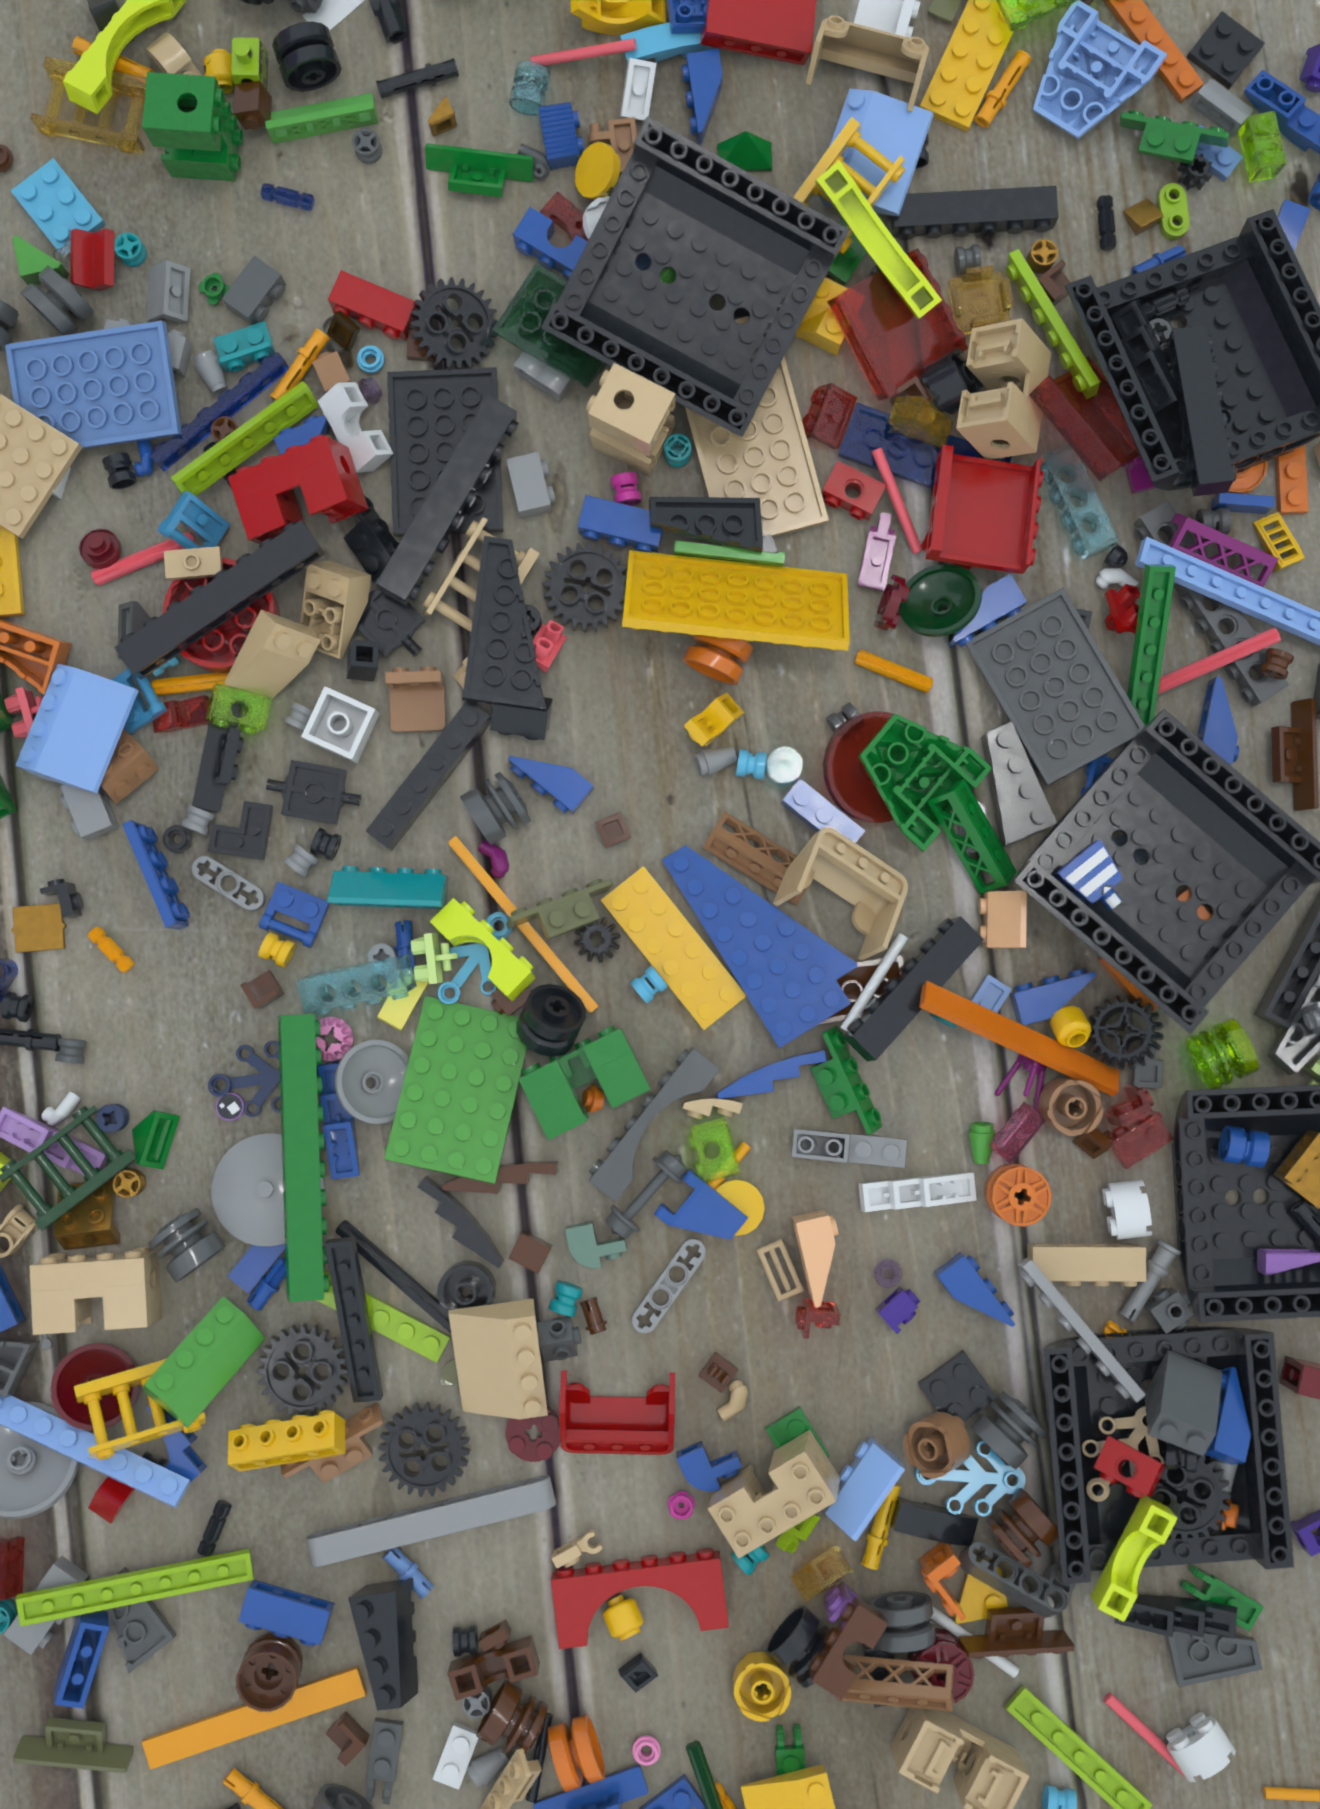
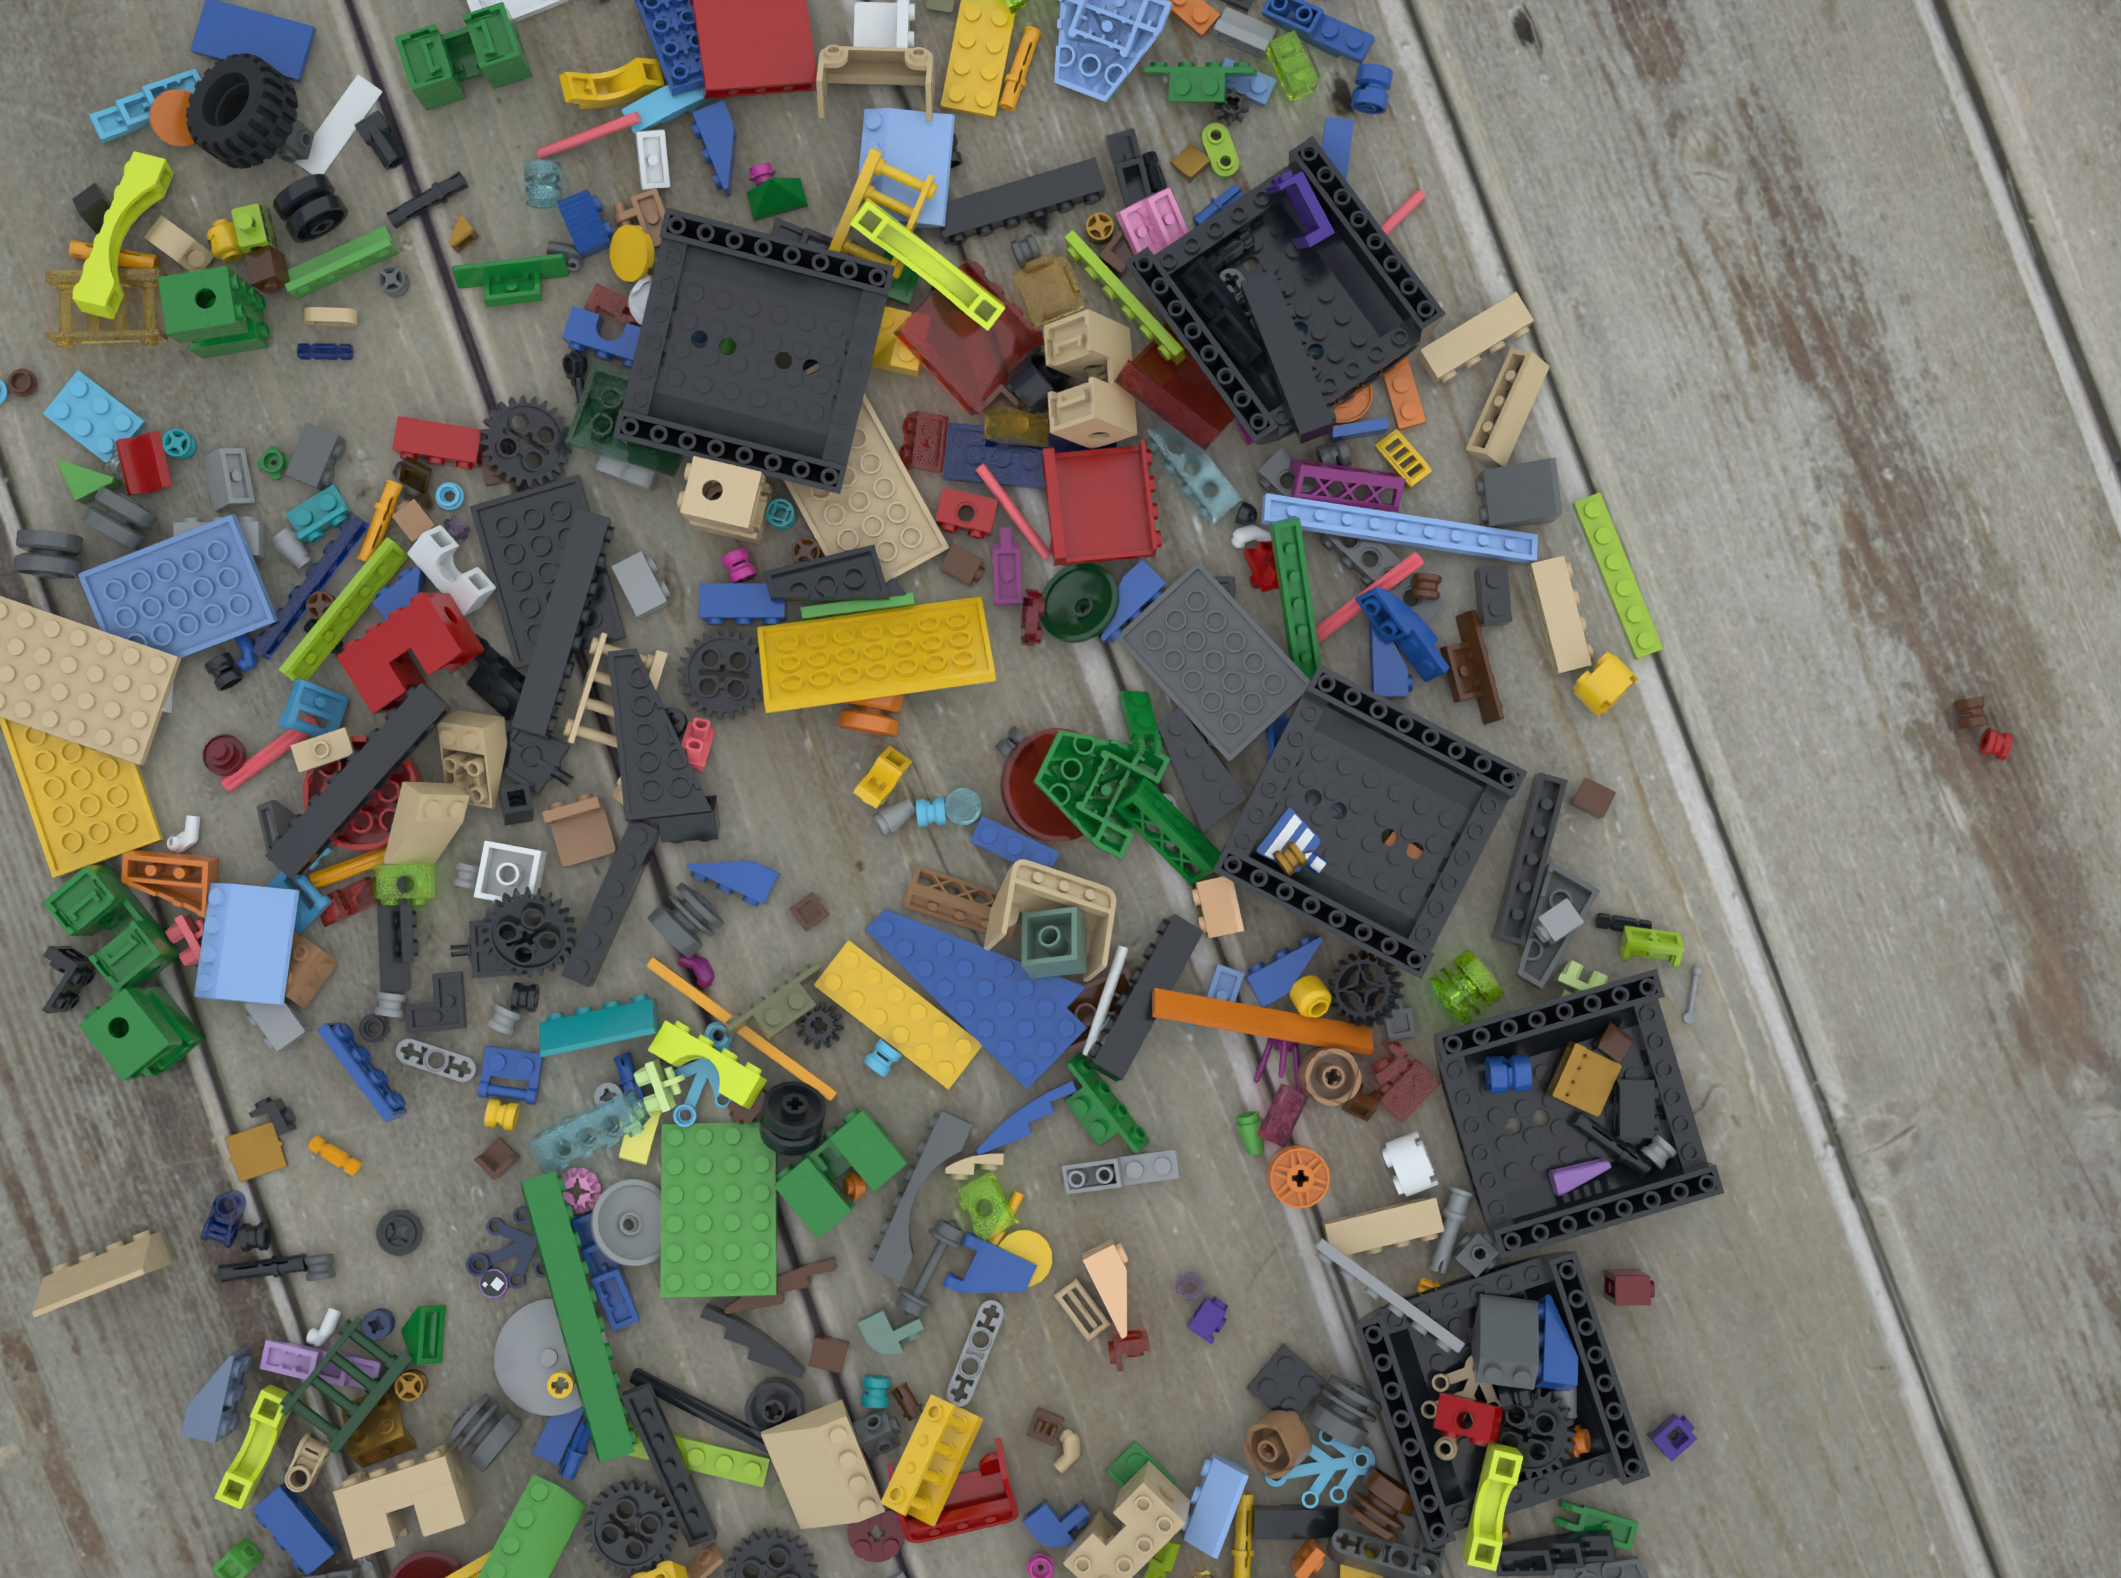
camera: 20 degrees left, 0 degrees up
light orange axle [854,649,933,693] -> none
white slope [858,1172,977,1212] -> none
blue slope [934,1252,1015,1327] -> none
none -> white arm [167,815,201,853]
none -> tan beam [303,307,358,327]
none -> black gear [376,1209,423,1256]
none -> black gear [481,887,576,978]
none -> yellow bush [547,1370,574,1399]
none -> black plate [562,350,589,408]
none -> dark pink plate [749,163,776,186]
none -> reddish brown wheel [792,537,822,563]
none -> yellow fence [880,1394,984,1526]
none -> reddish brown brick [940,543,986,587]
none -> sand green brick [1021,906,1087,979]
none -> black slope [1105,128,1152,208]
none -> bright pink slope [1115,187,1189,255]
none -> green hinge [1119,691,1162,756]
none -> dark purple panel [1266,170,1335,249]
none -> pearl gold wheel [1272,840,1308,877]
none -> blue slope [1355,586,1450,682]

